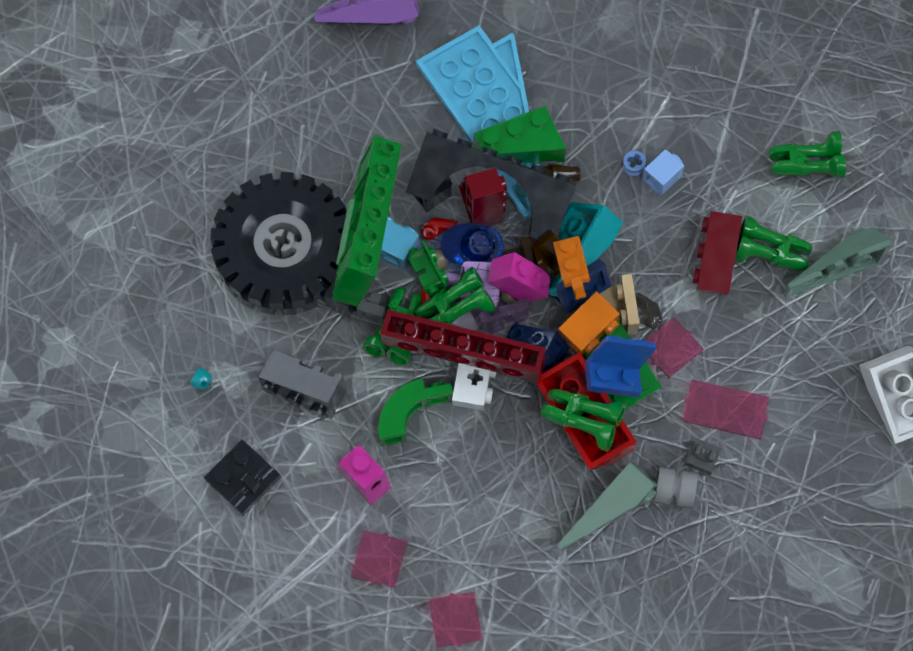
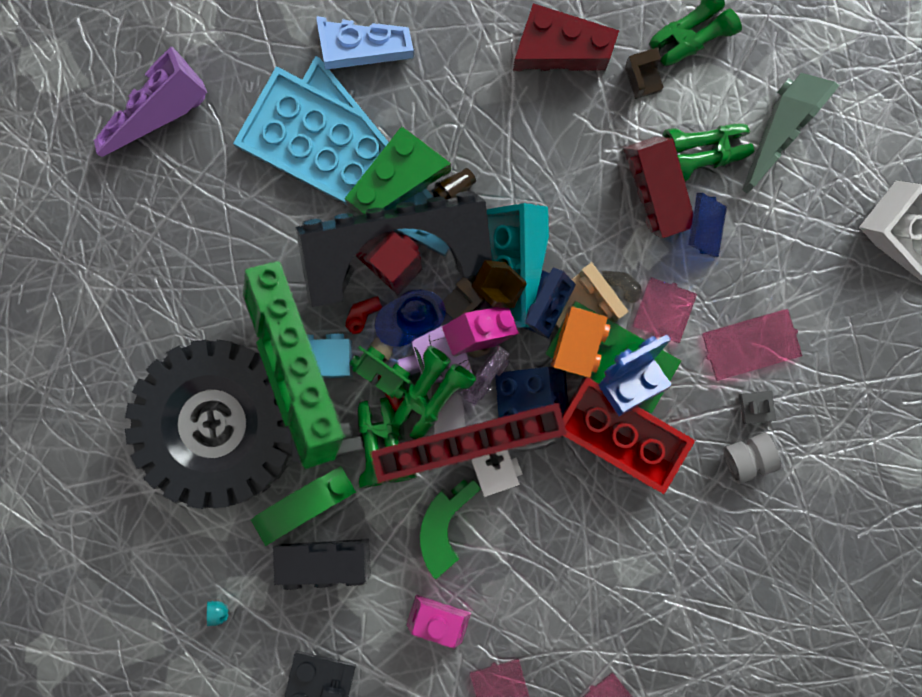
camera: 30 degrees left, 15 degrees up
green piece [541,389,626,452] -> none
orange hinge [553,236,590,299] -> none
sand green wedge [557,462,658,549] -> none
medium blue bush [623,151,646,176] -> none
light blue brick [642,149,684,196] -> none
none -> green arch [250,466,356,546]
none -> light blue wing [316,16,414,70]
none -> dark red wedge [513,3,619,71]
none -> dark brown panel [625,48,663,99]
none -> clear blue piece [688,193,727,257]

